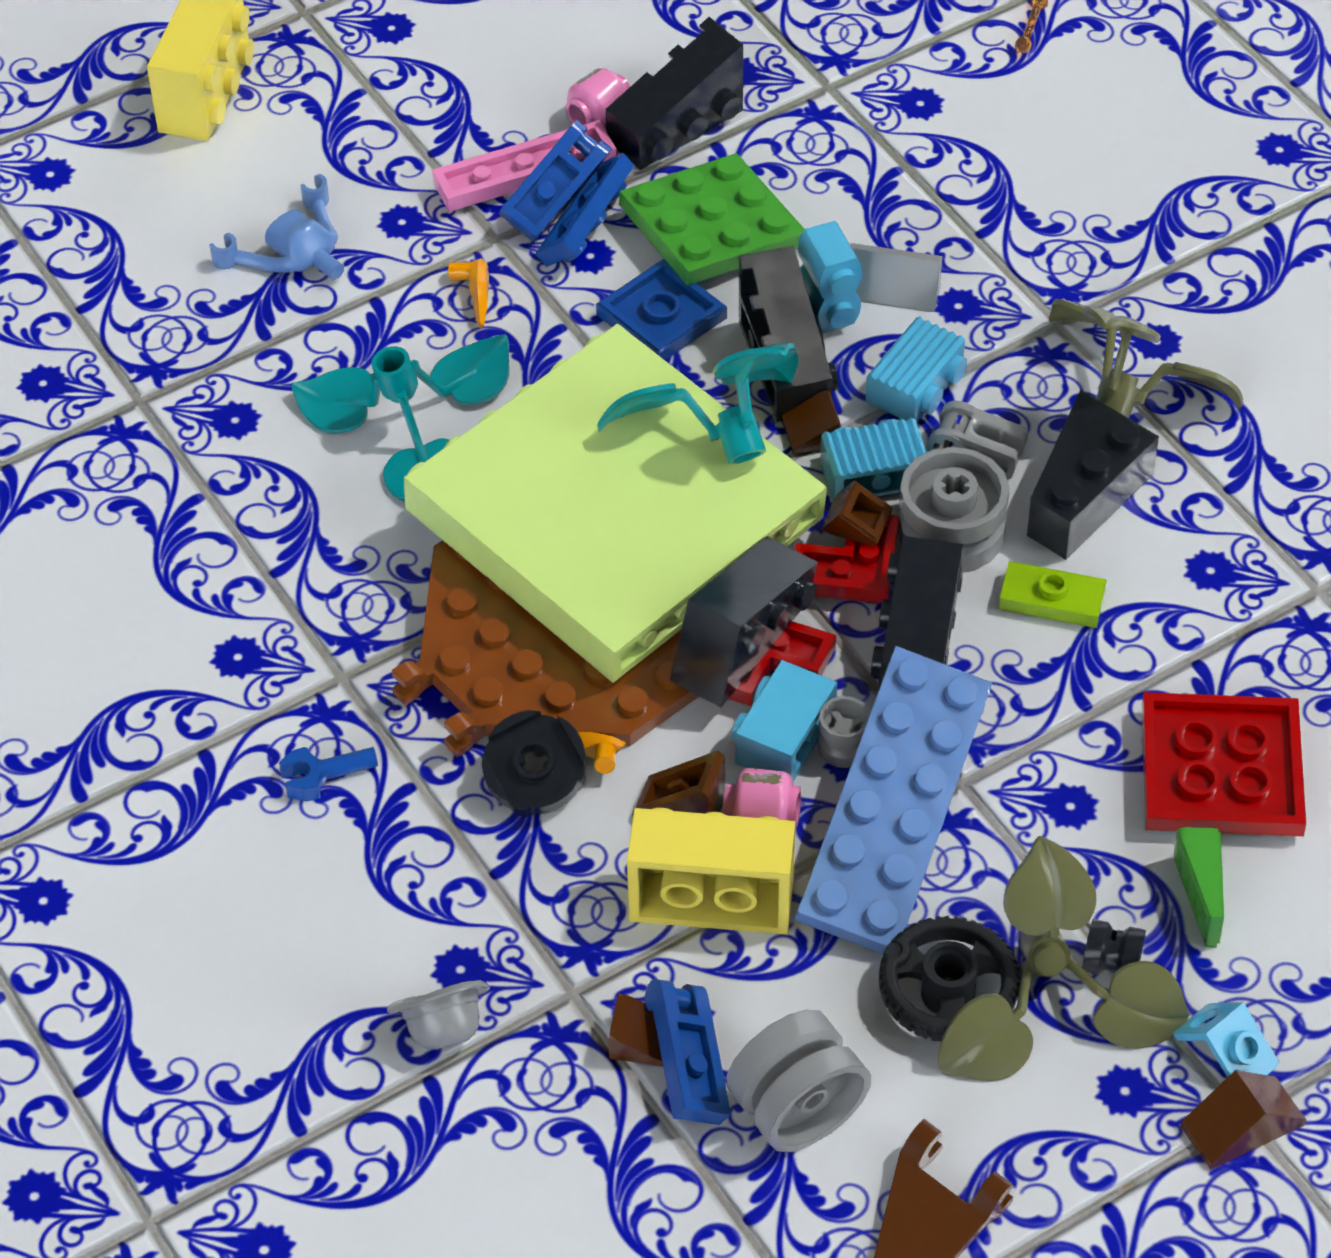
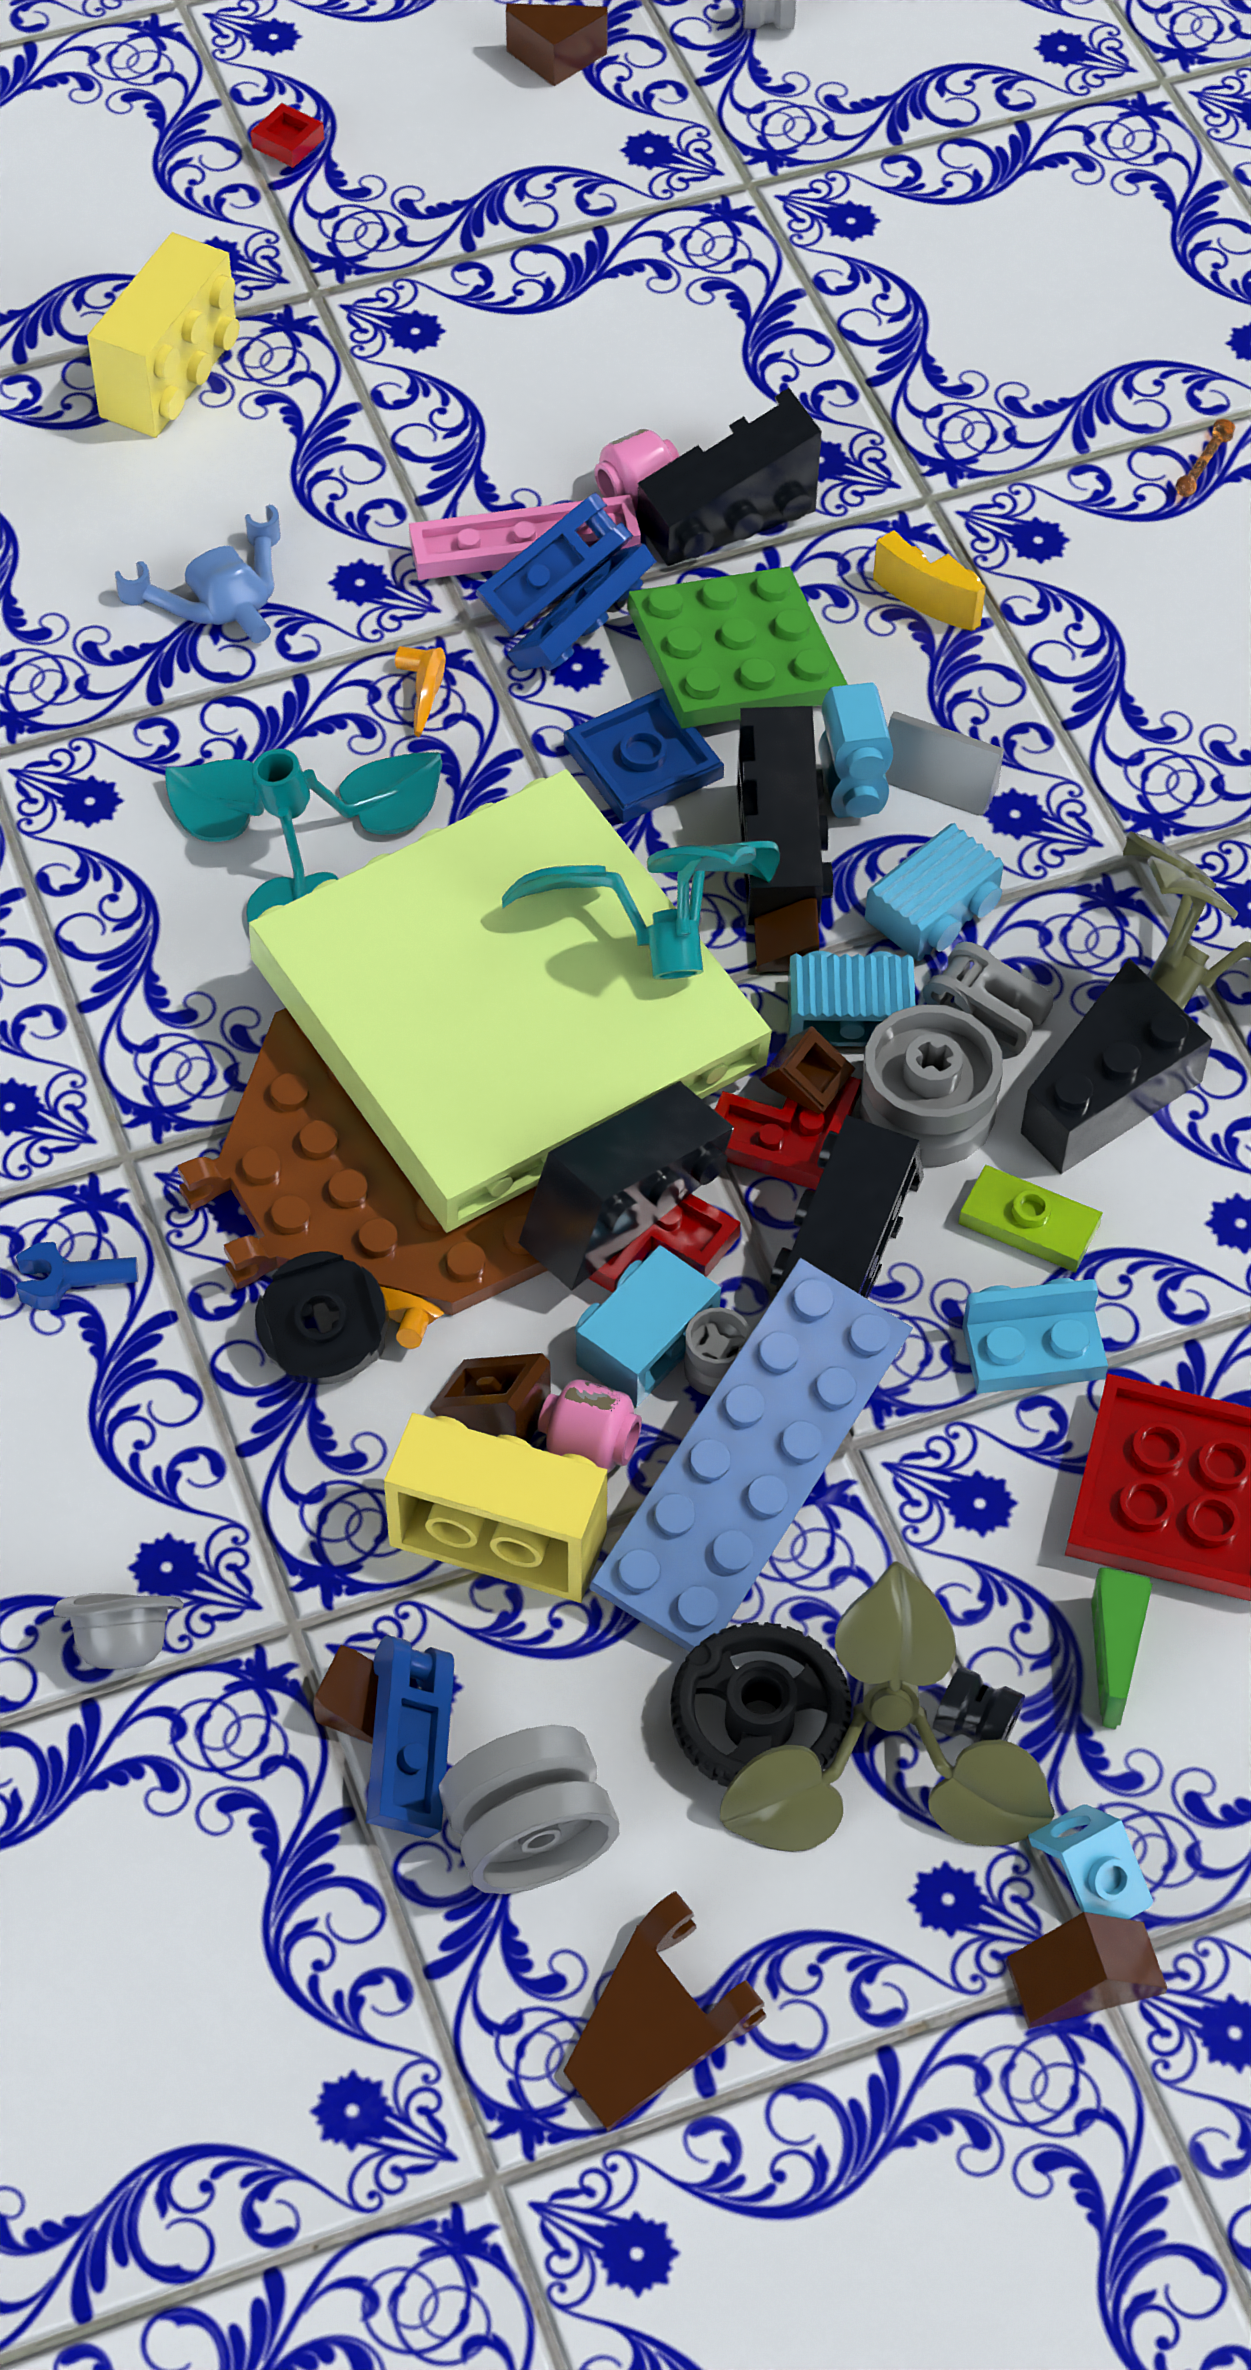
camera: 10 degrees right, 5 degrees up
none -> yellow slope [873,530,986,631]
none -> medium azure bracket [962,1278,1108,1394]

